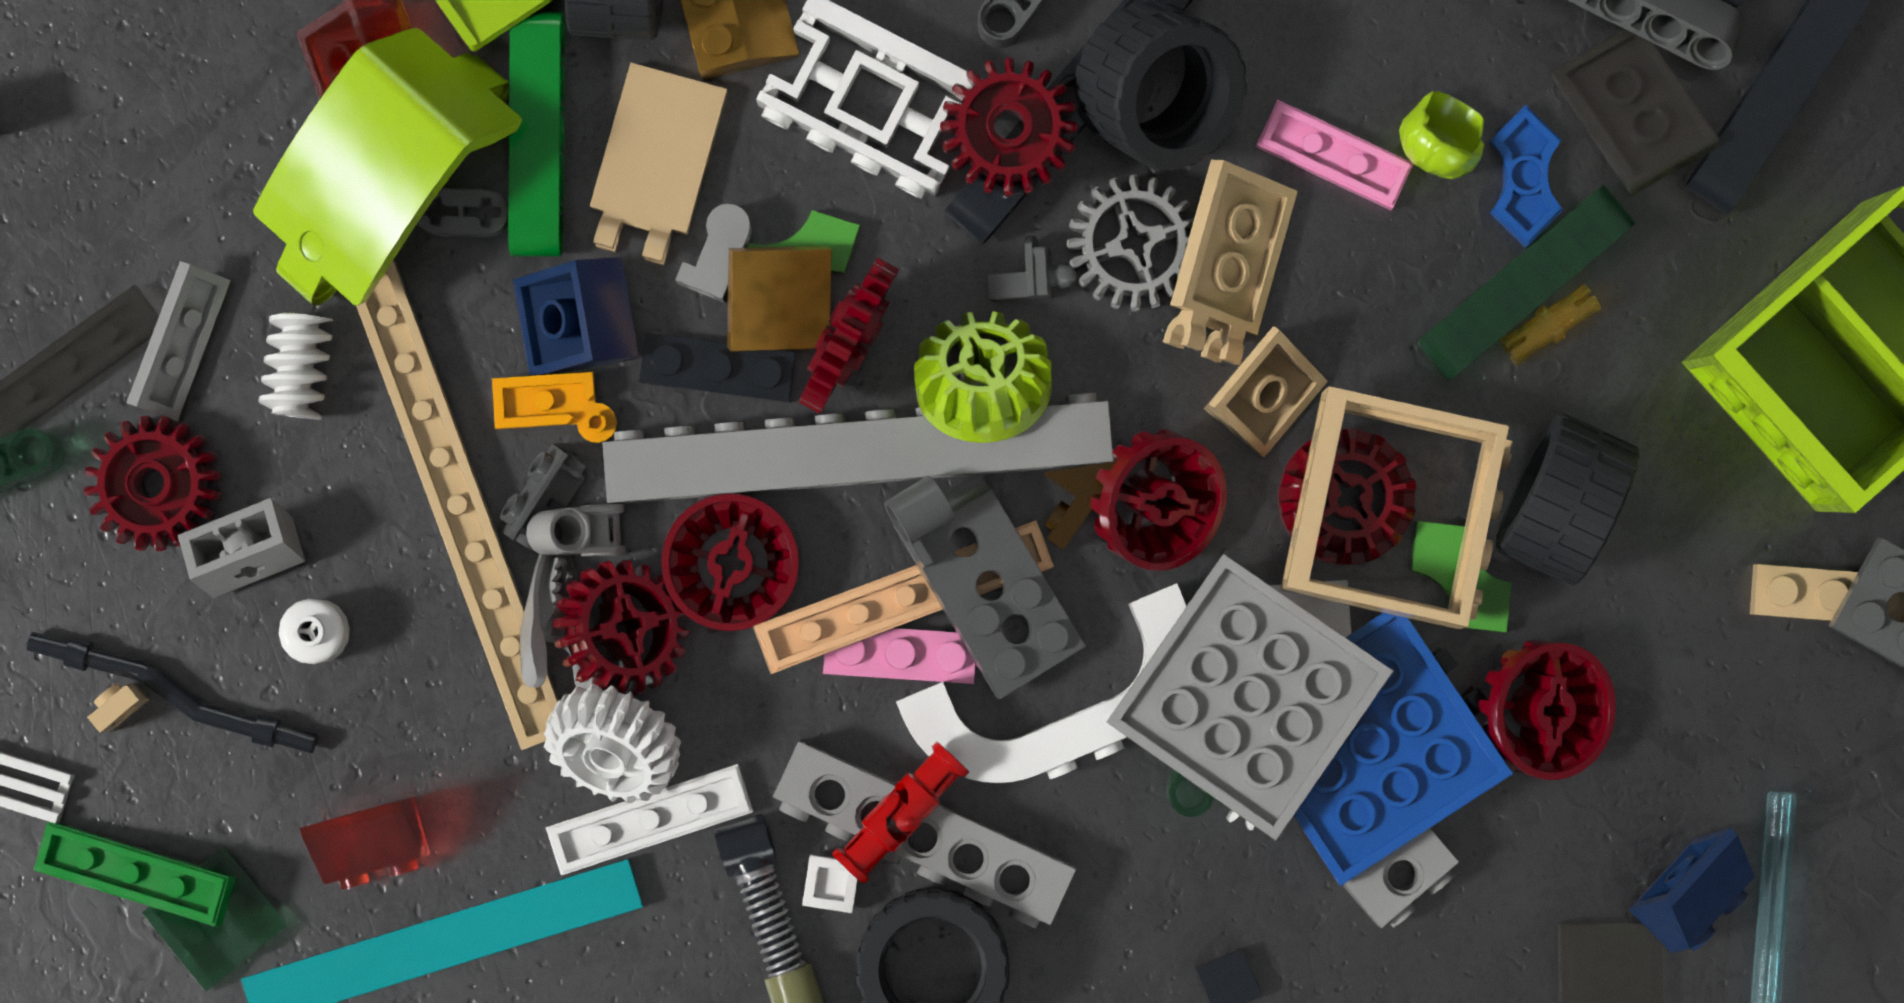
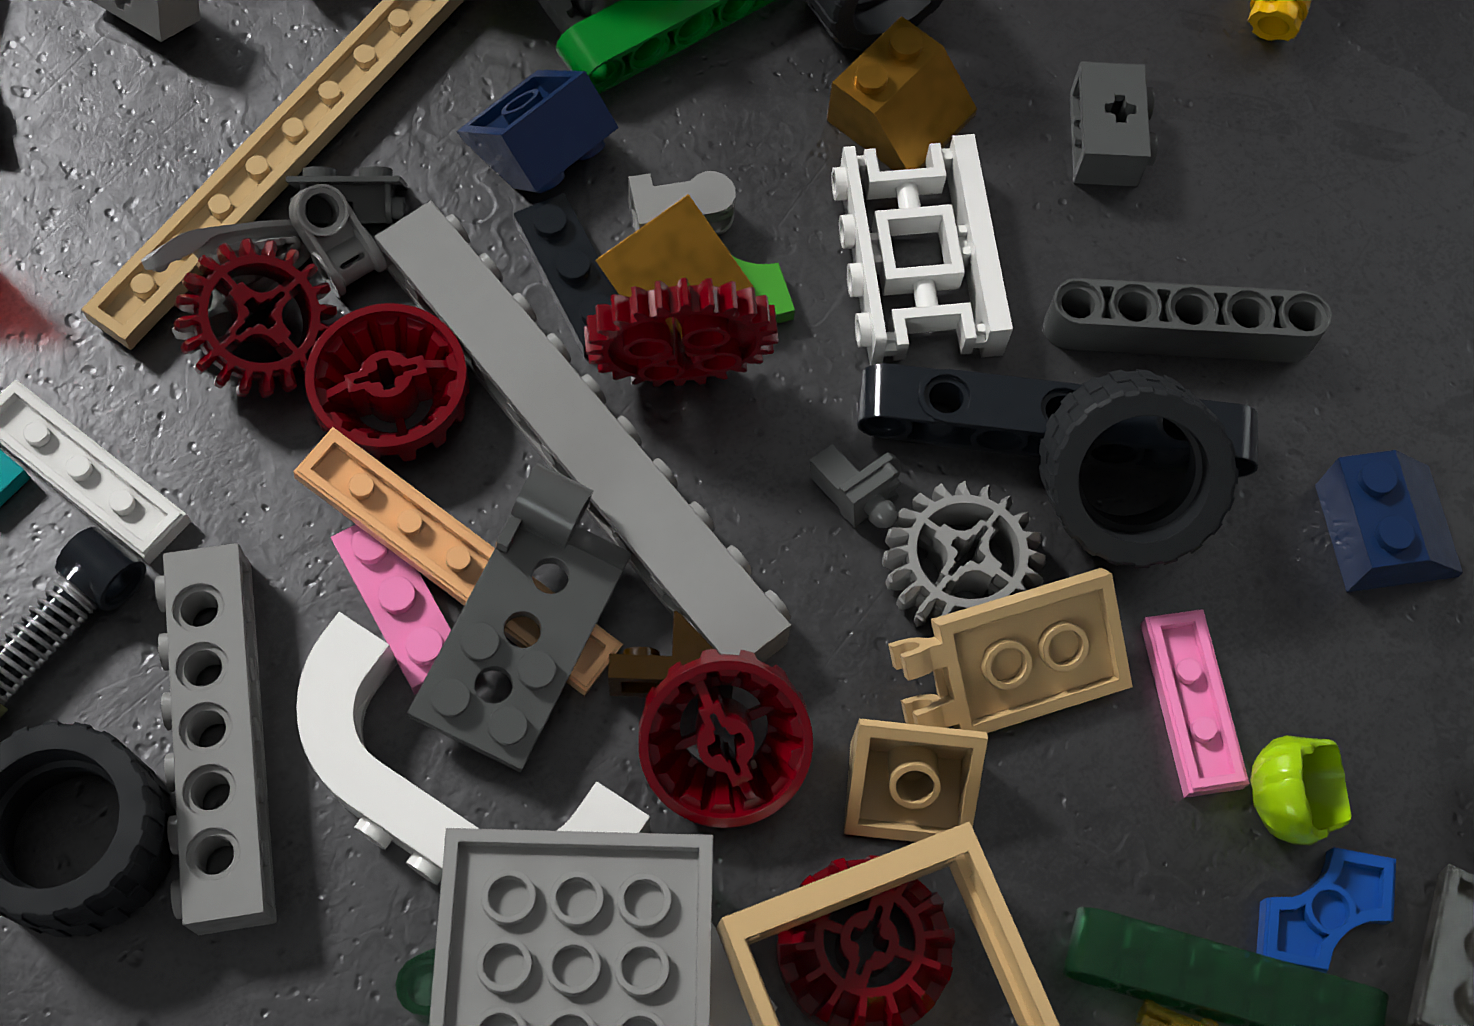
camera: 50 degrees right, 20 degrees down
white head [279,598,350,664] -> none
light orange hinge [492,372,618,443] -> none
white gear [544,684,681,804] -> none
tan tile [590,62,728,266] -> none
white plate [802,854,858,913] -> none
red piece [832,741,970,884] -> none
lime gear [914,311,1052,443] -> none
dark red gear [940,58,1078,197] -> none

